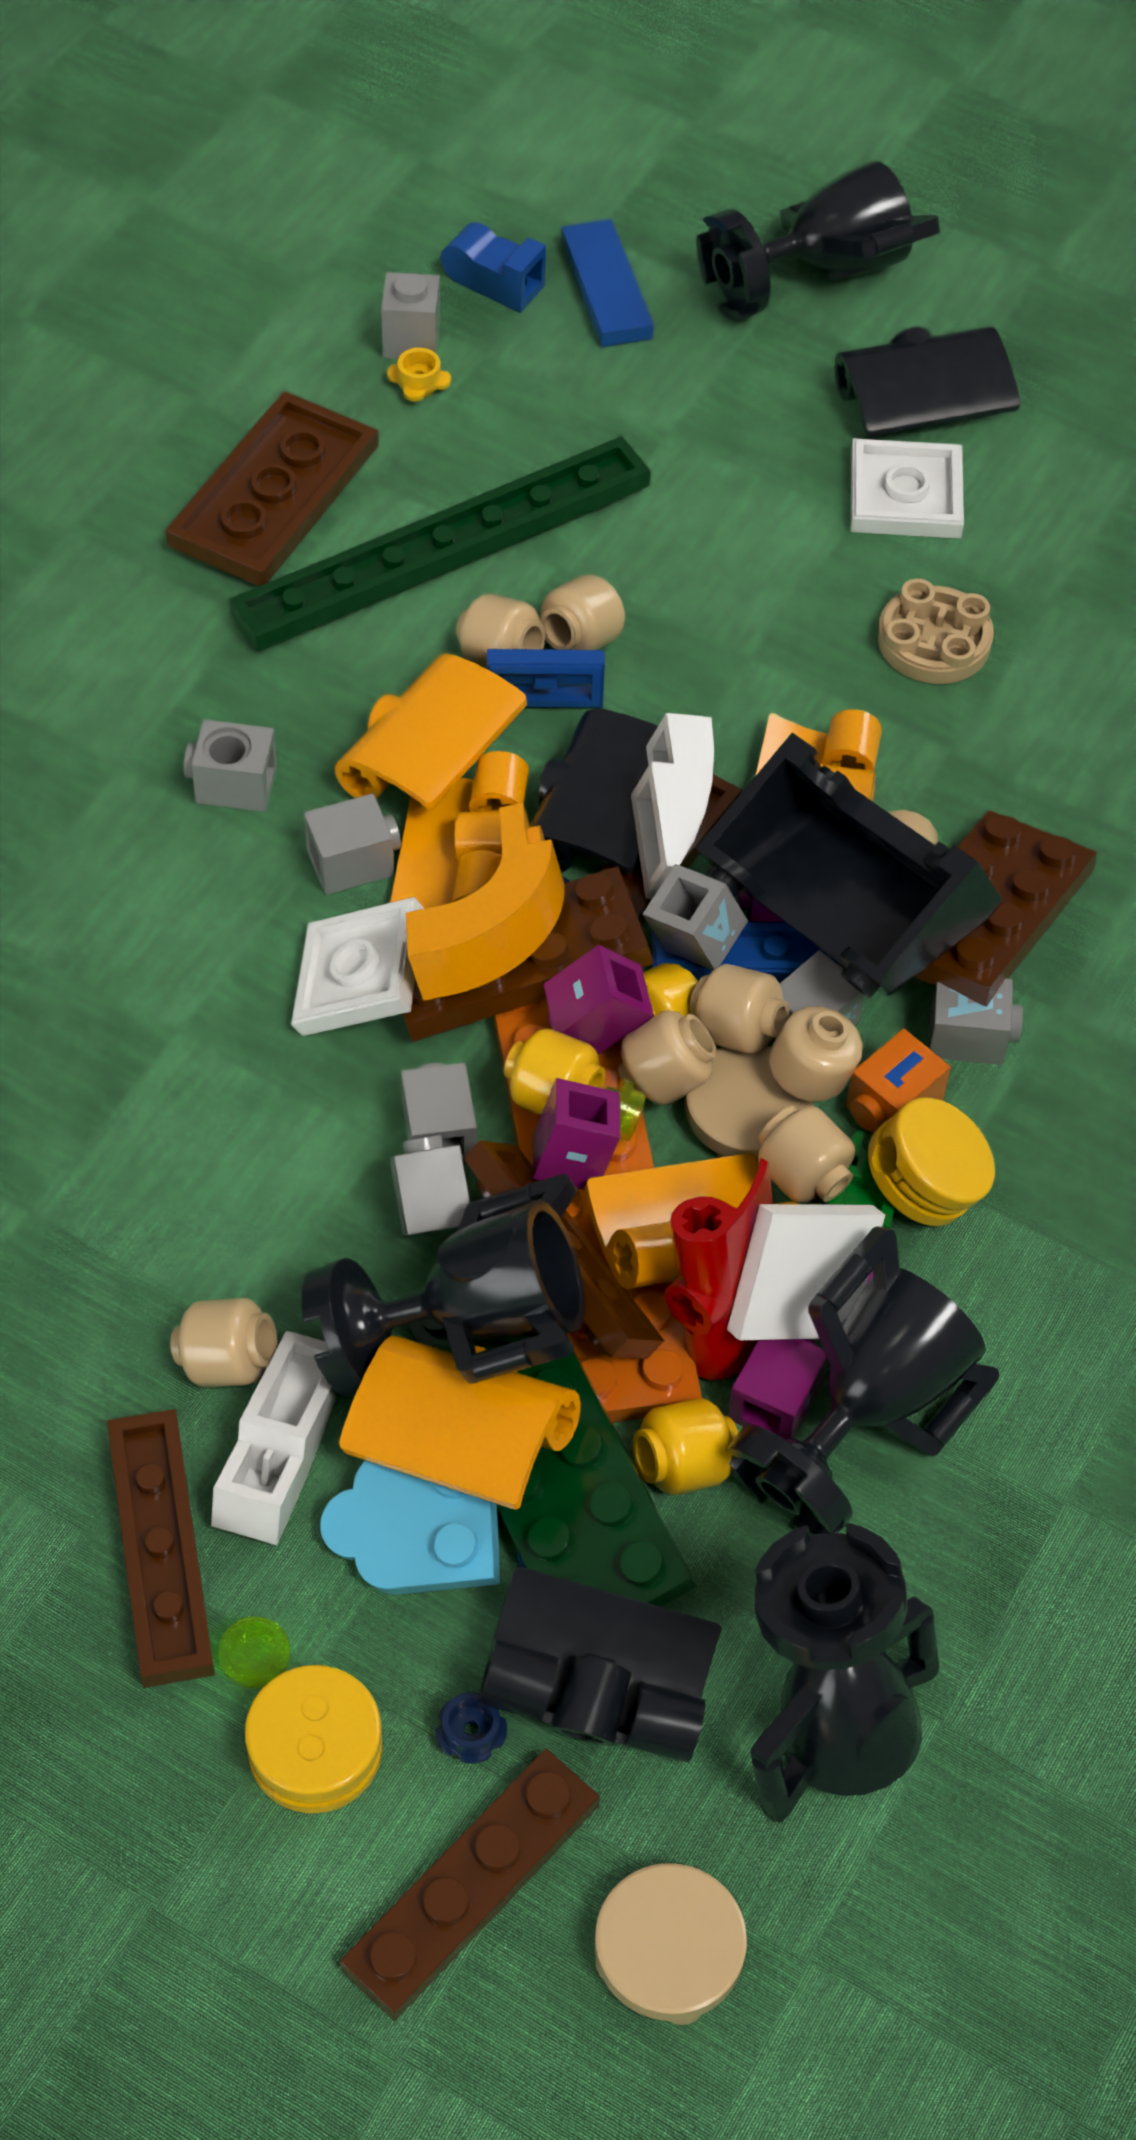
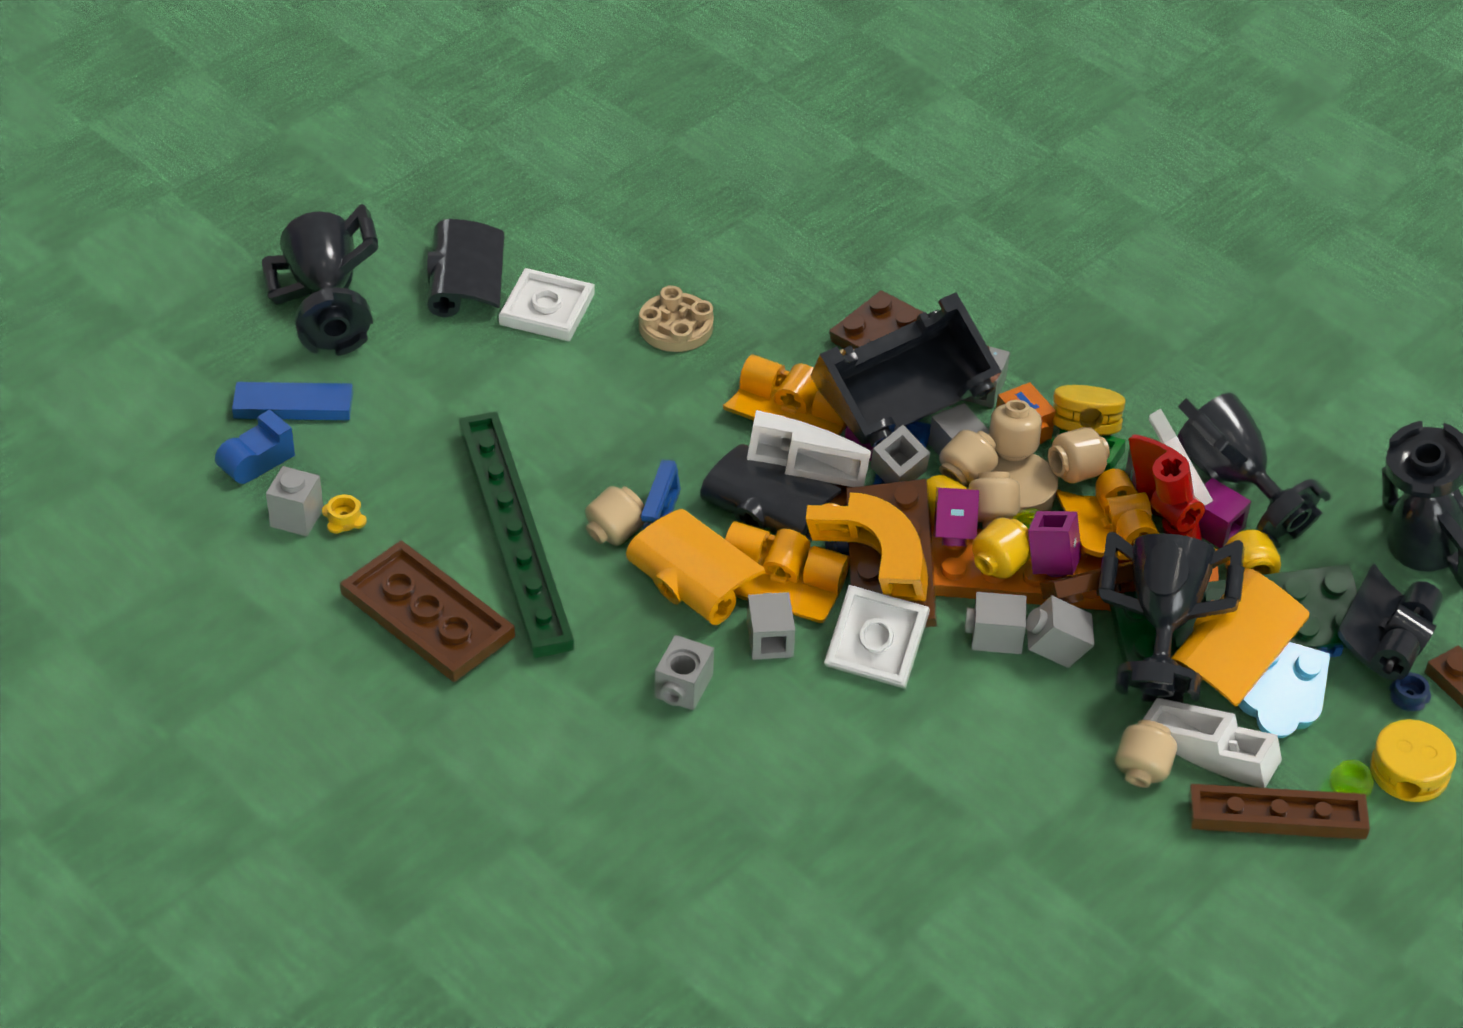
camera: 75 degrees left, 10 degrees down
tan head [540,574,625,650] -> none

